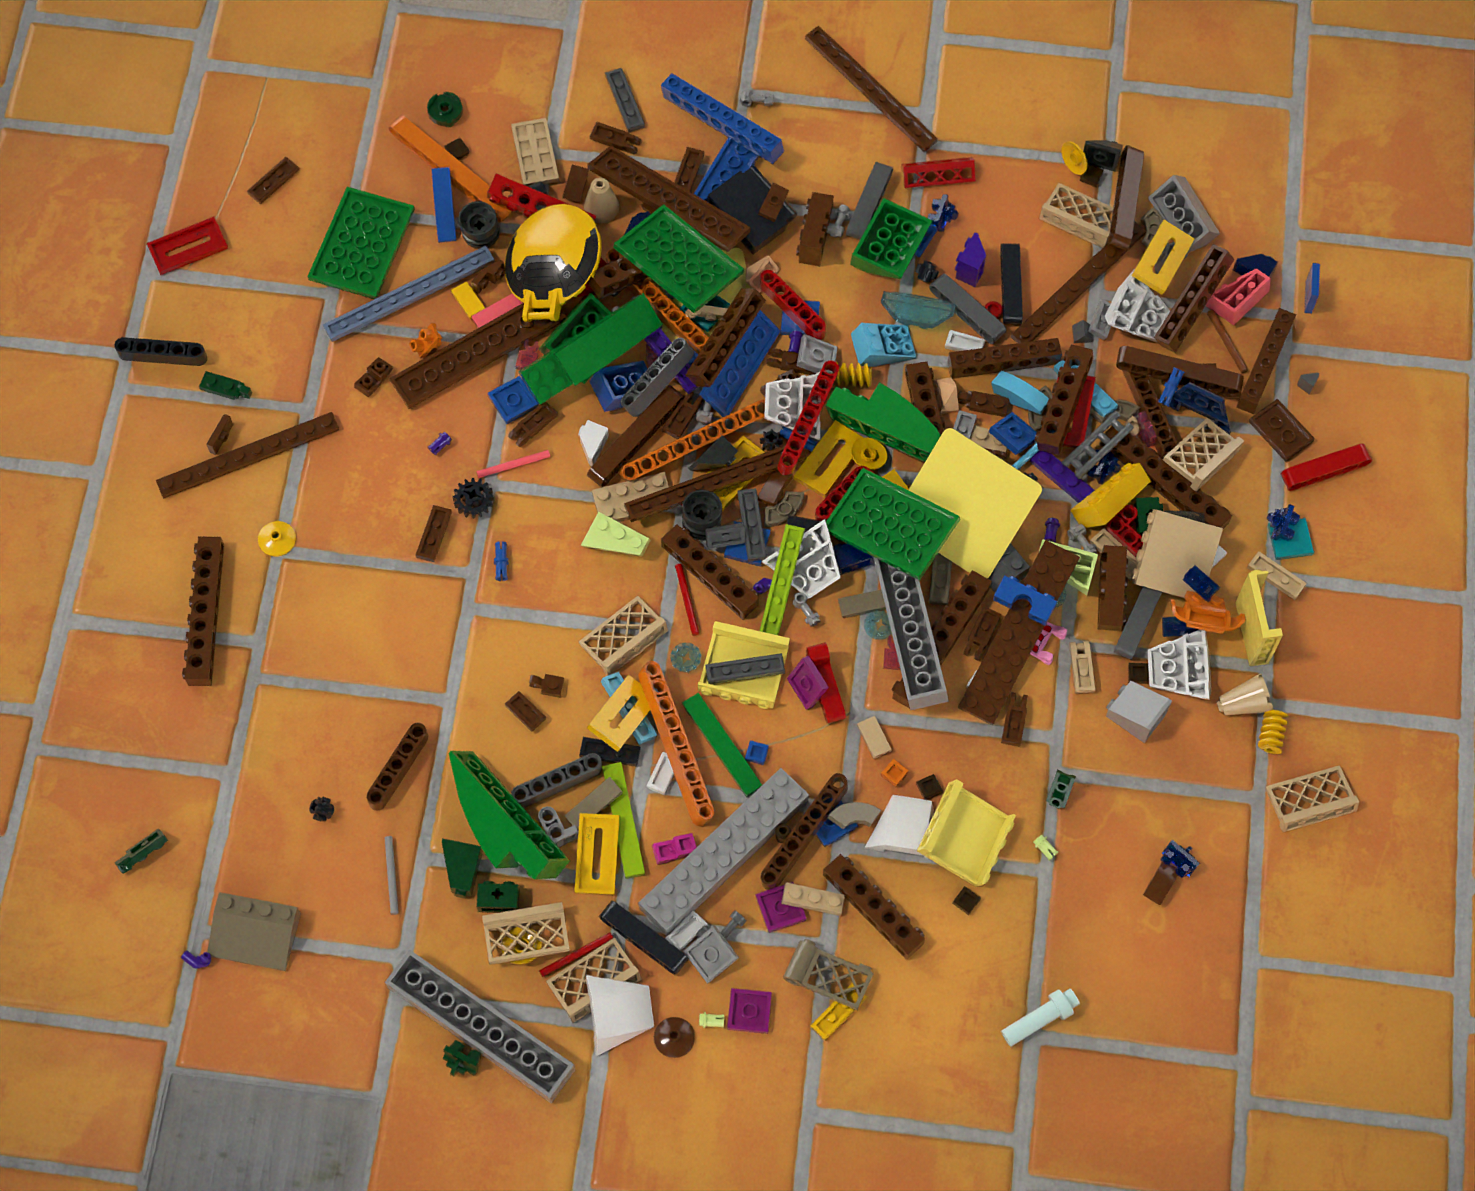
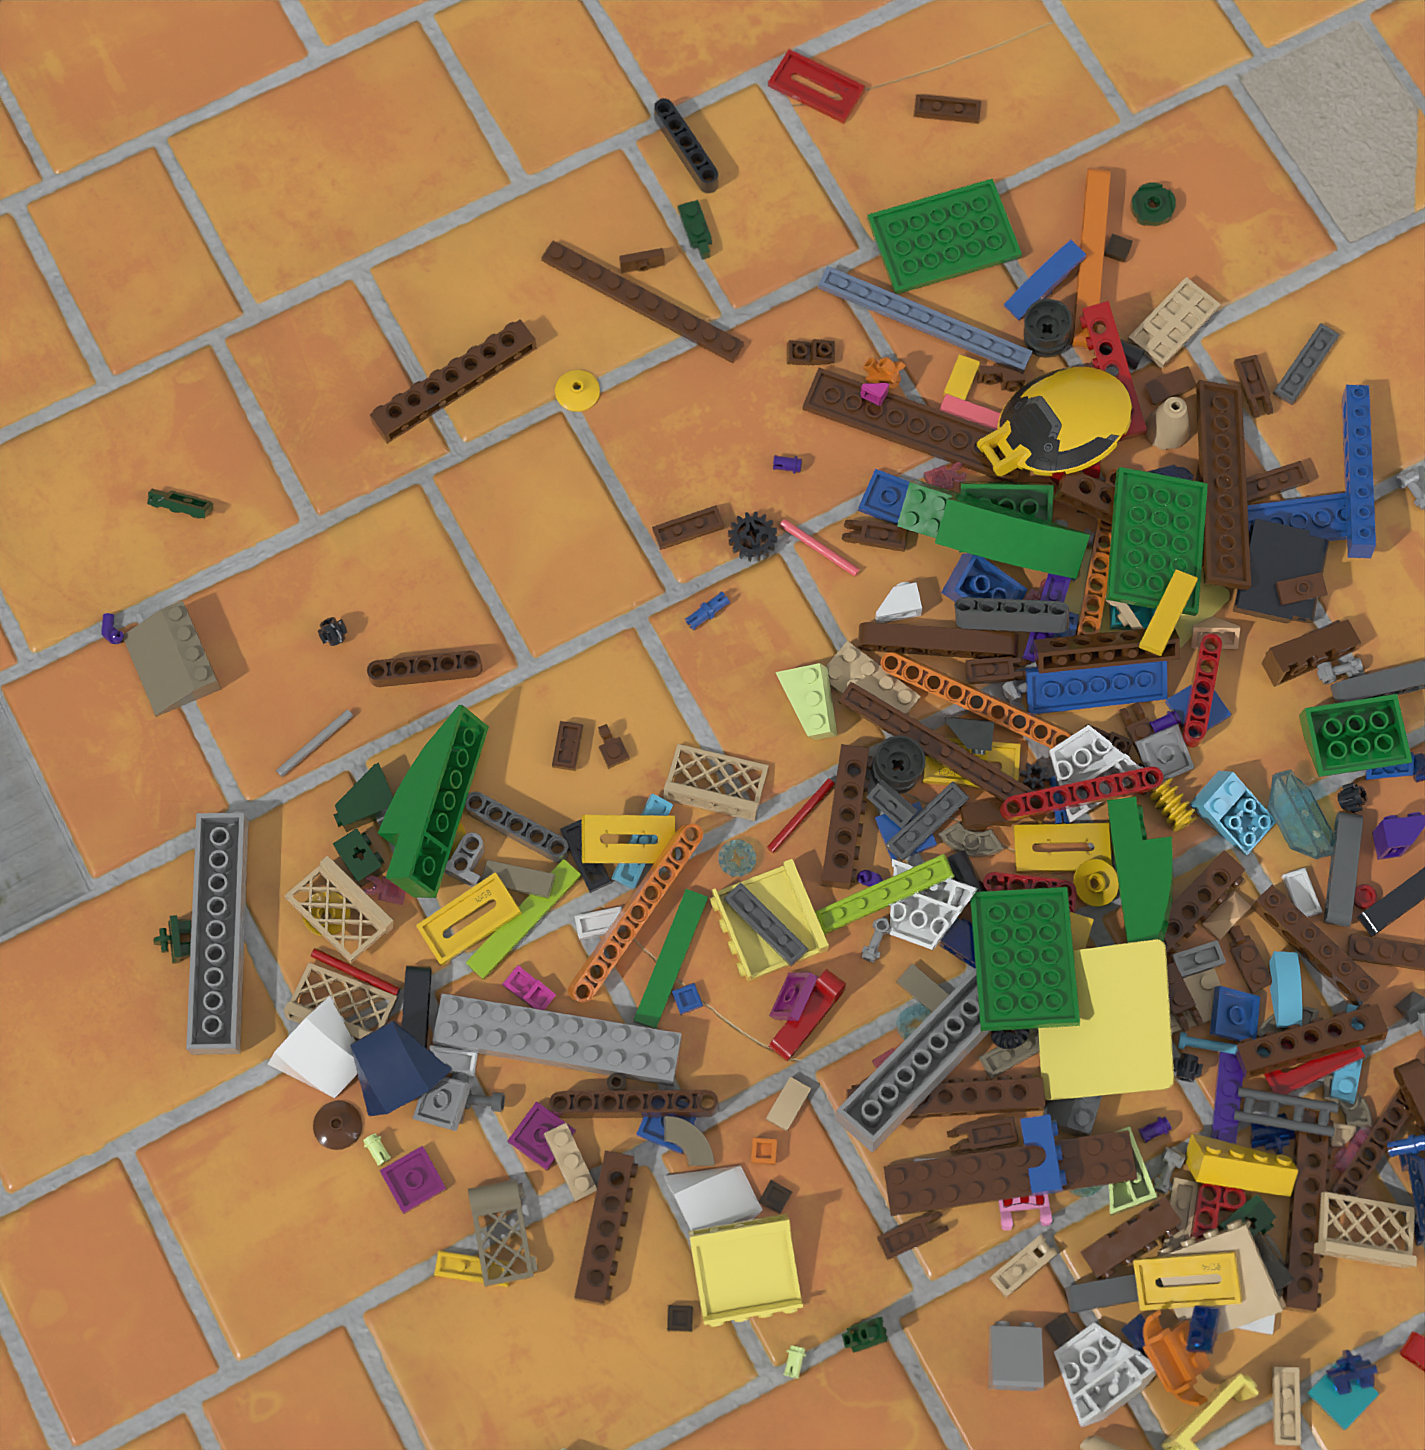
camera: 55 degrees right, 5 degrees up
none -> dark blue wedge [351,1020,452,1117]
none -> clear pink plate [363,876,406,905]
none -> dark pink slope [861,383,889,406]
none -> black gear [991,1029,1030,1049]
none -> yellow piece [1133,1251,1242,1311]
none -> yellow tile [1139,570,1198,656]

